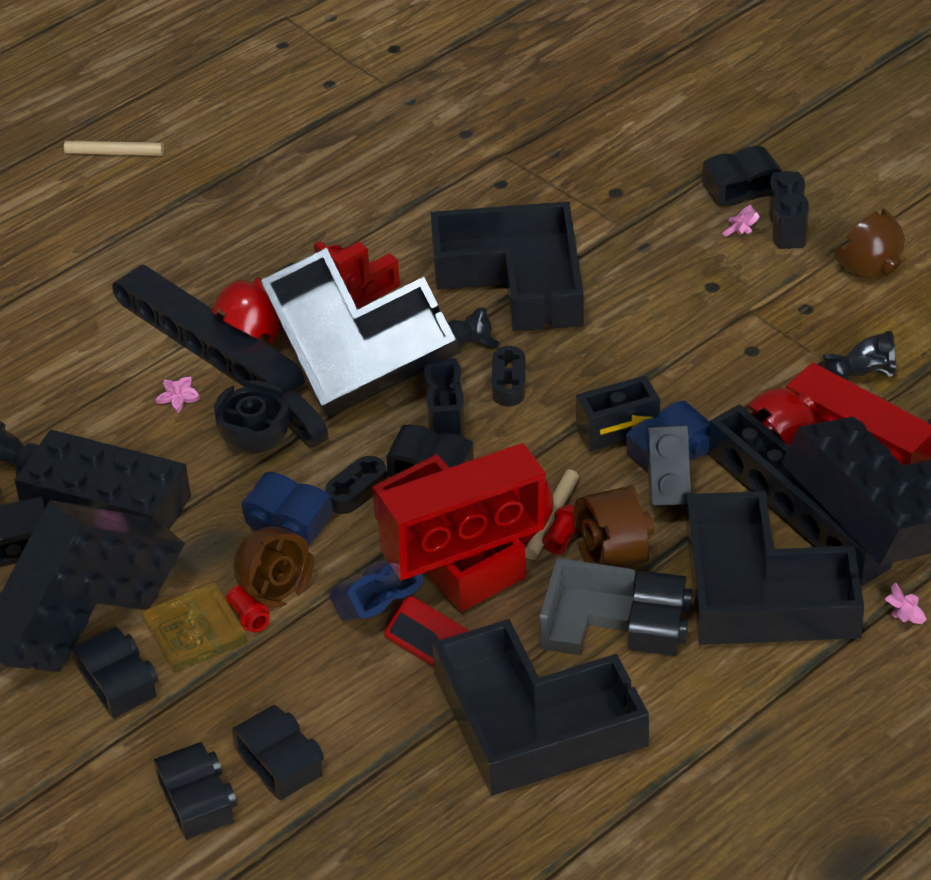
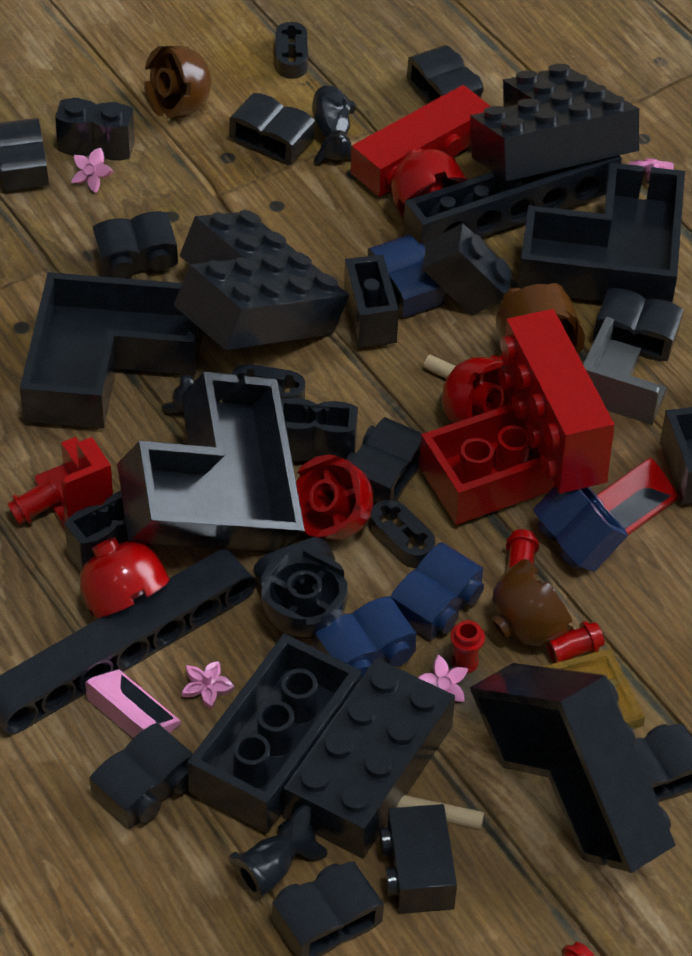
camera: 85 degrees left, 5 degrees up
none -> bright pink slope [85,669,181,738]
none -> black brick [89,723,193,828]
none -> black brick [92,211,179,278]
none -> black piece [174,210,350,350]
none -> black brick [187,633,361,833]
none -> black brick [229,93,315,165]
none -> red cylinder [296,454,374,542]
none -> dark blue brick [314,596,416,678]
none -> bright pink plant [418,654,468,702]
none -> red pin [450,620,485,674]
none -> red pin [505,529,539,577]

